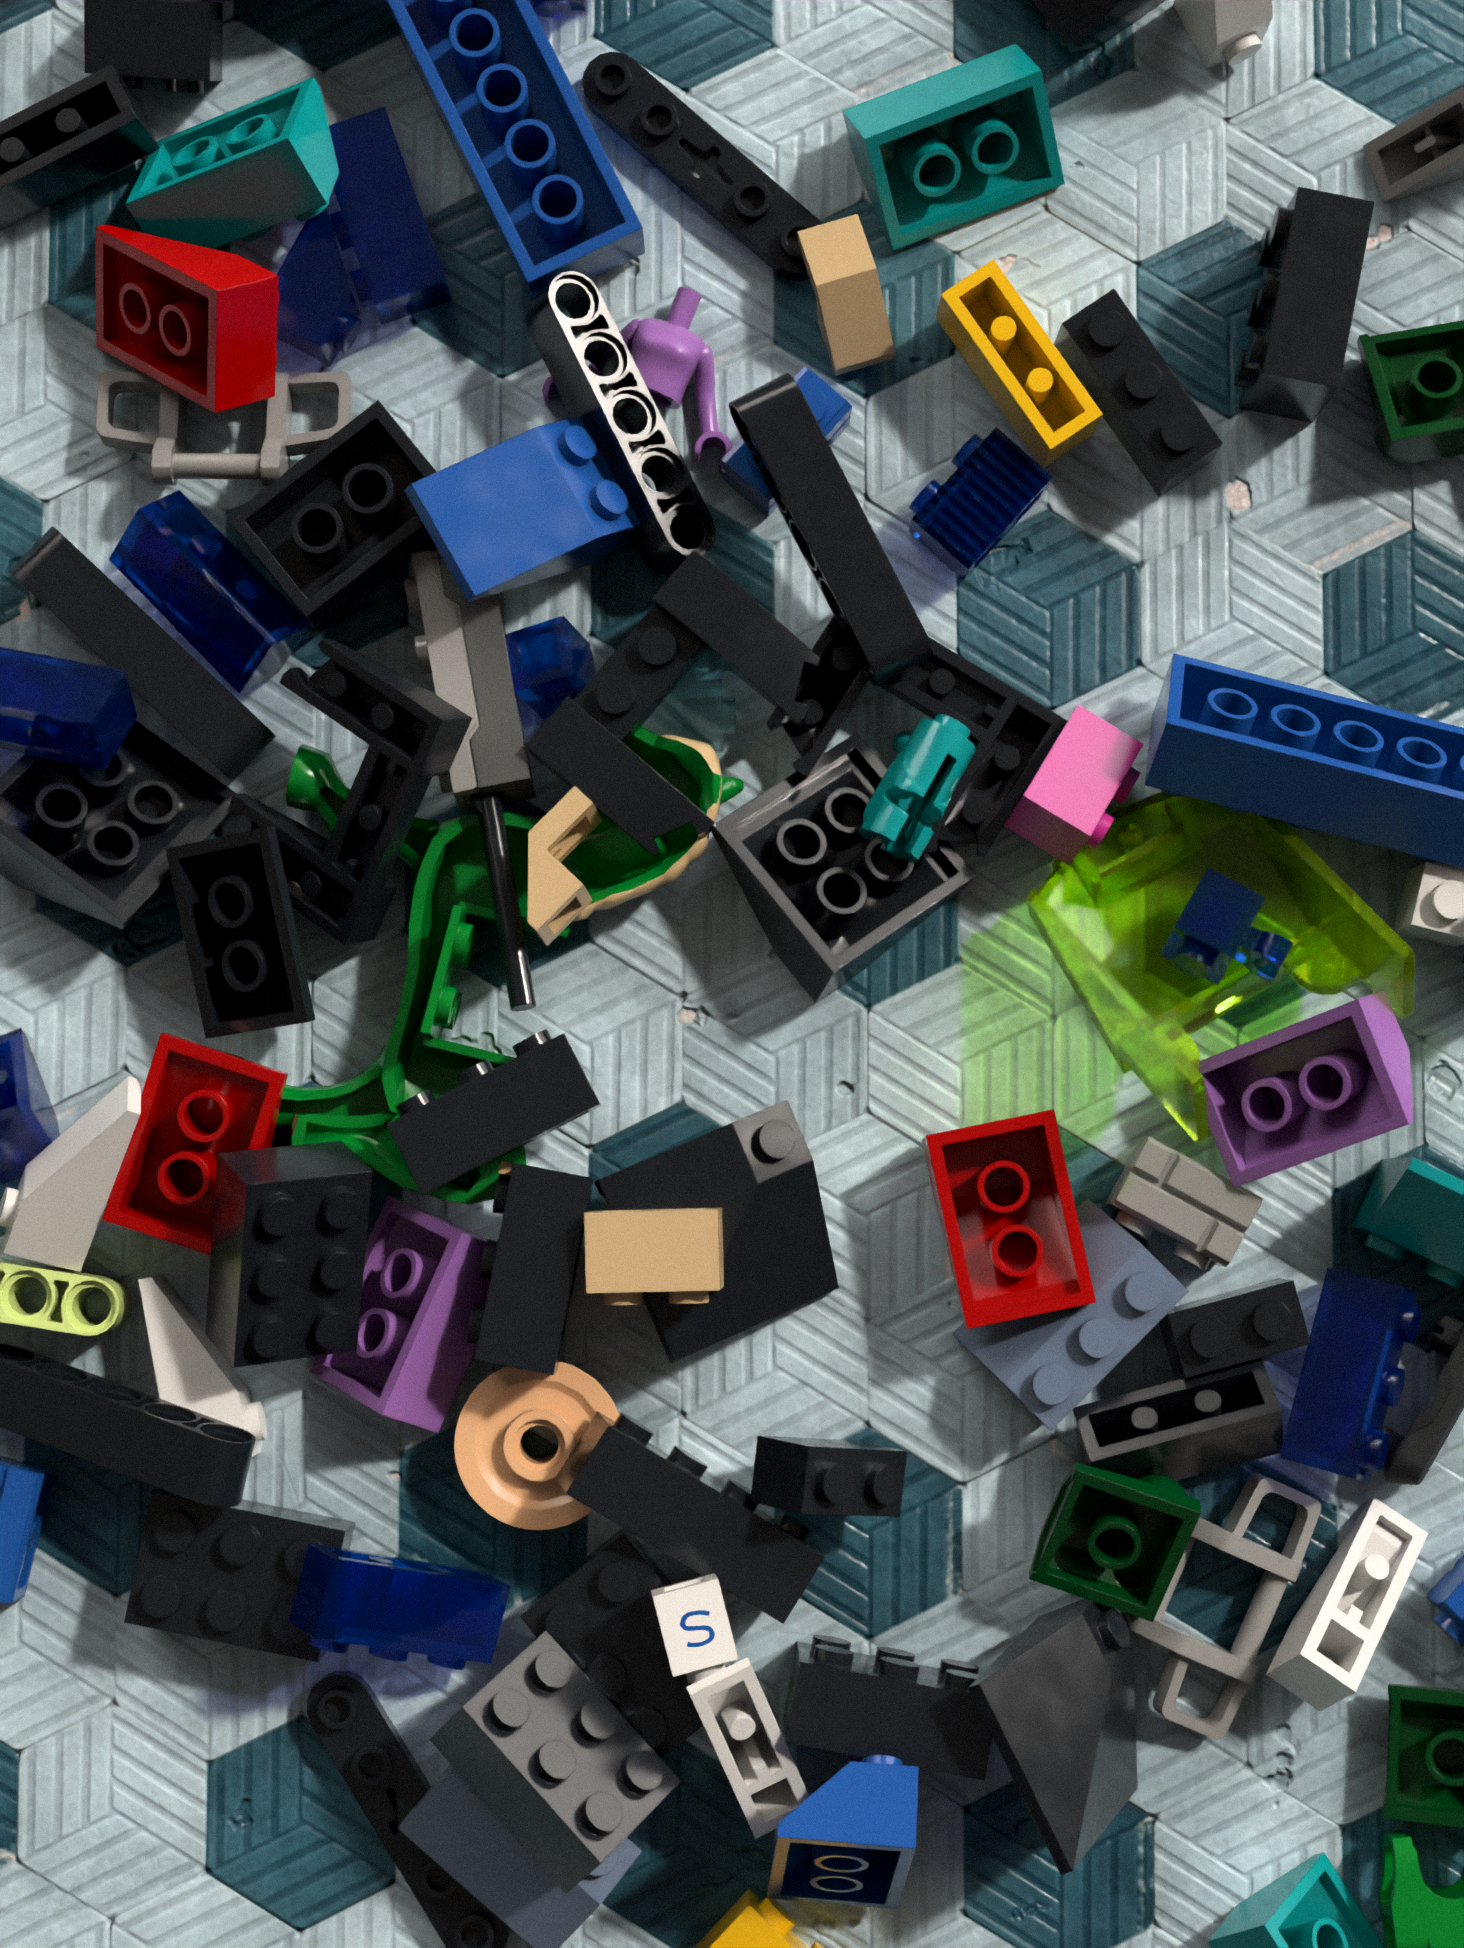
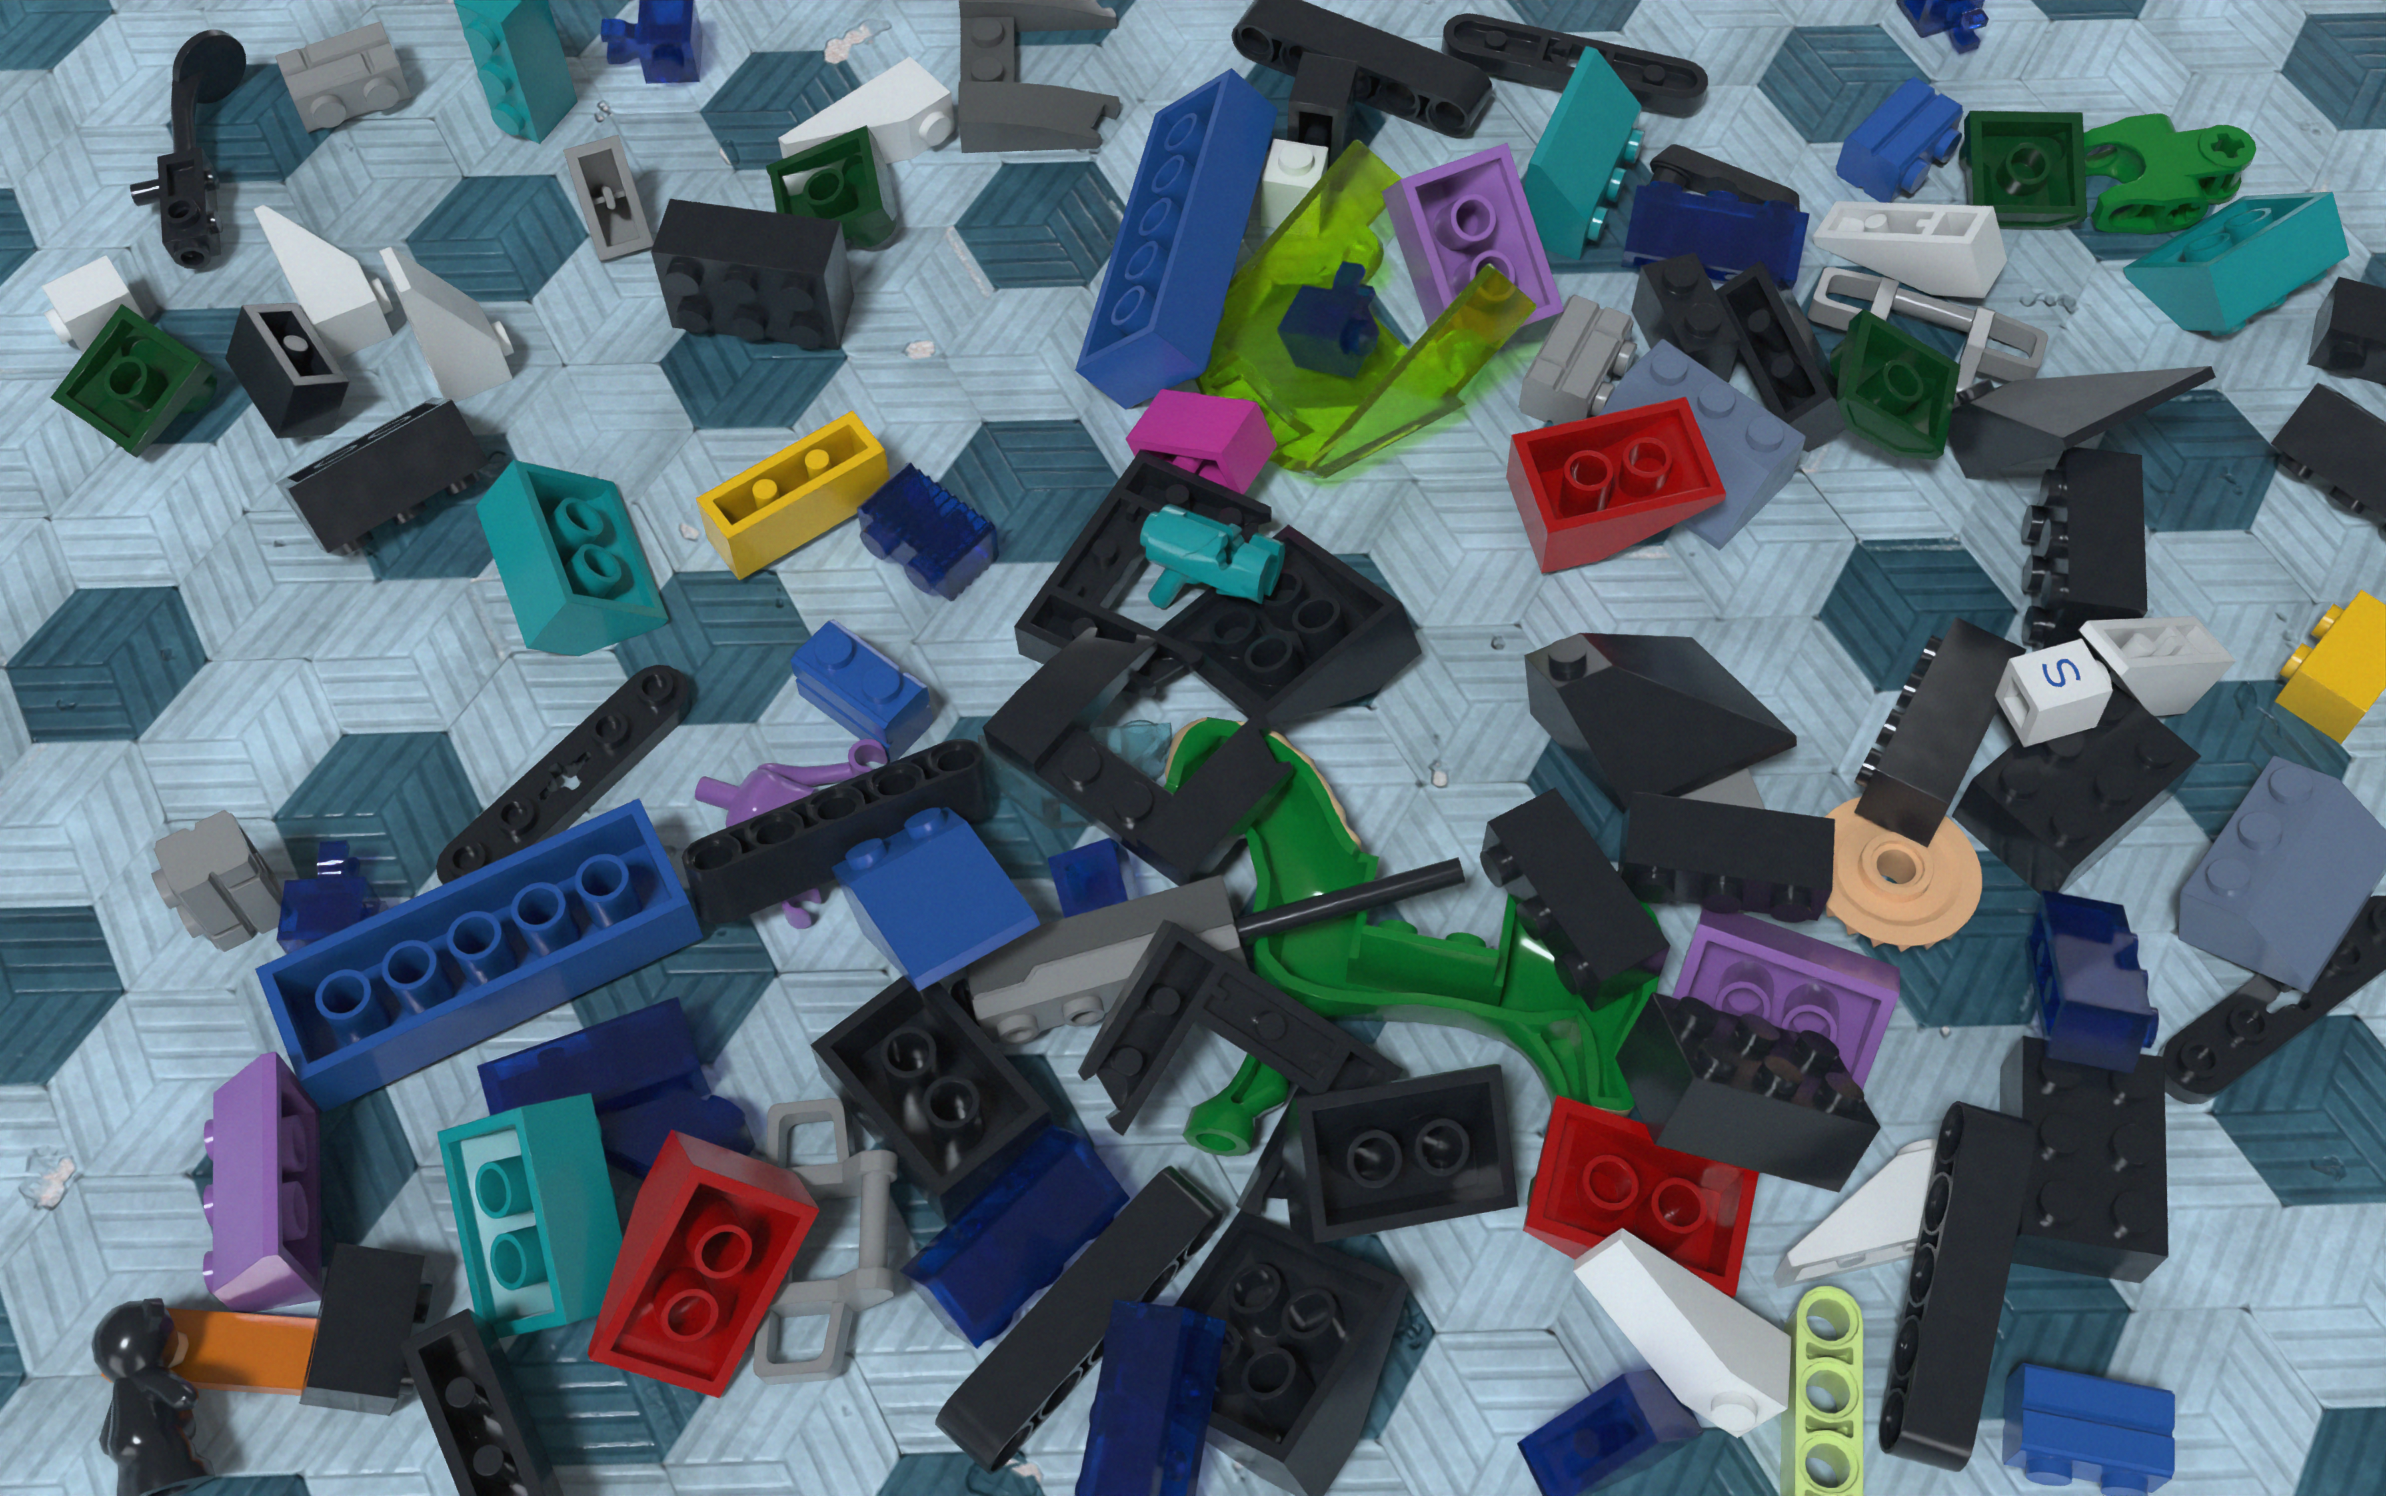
camera: 90 degrees left, 25 degrees down
black brick [430,1631,681,1894] -> none
tan slope [527,786,602,946] -> none
tan brick [584,1208,724,1305] -> none
black beam [729,373,933,686] -> none
black brick [750,1436,907,1517] -> none
blue slope [766,1755,919,1909] -> none
tan slope [797,214,895,376] -> none
black brick [1054,289,1223,497] -> none

